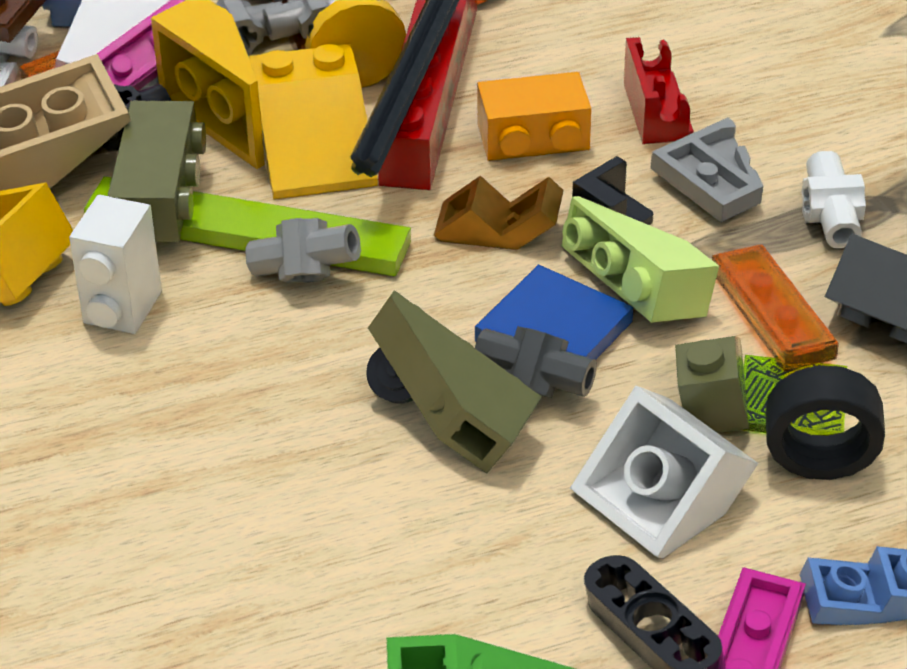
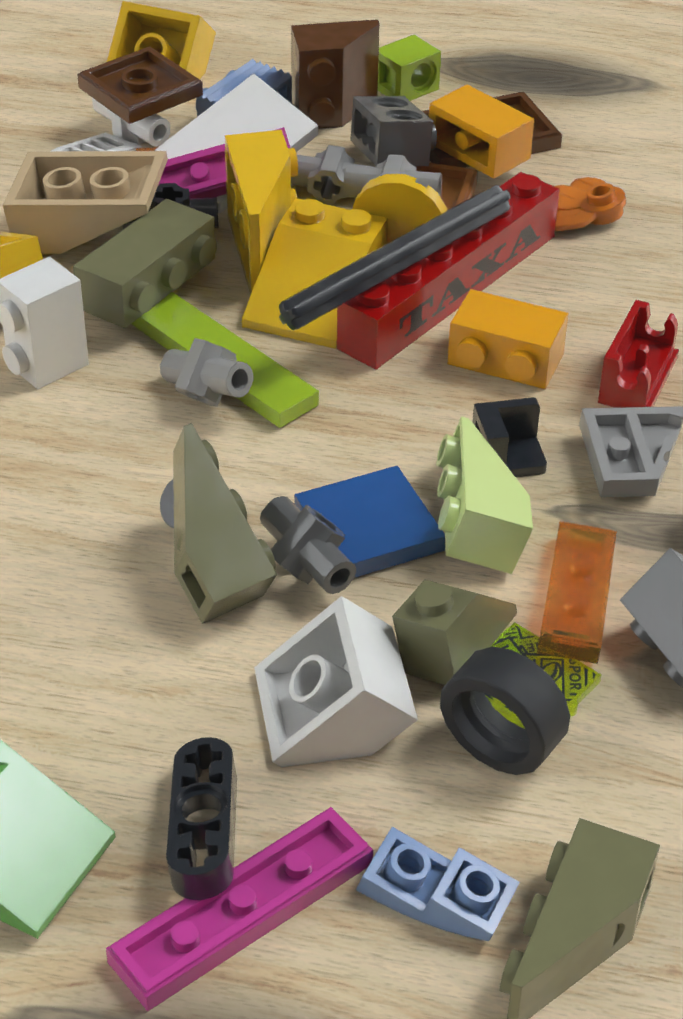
camera: 30 degrees right, 0 degrees up
pearl gold slope [434,175,564,250] -> none

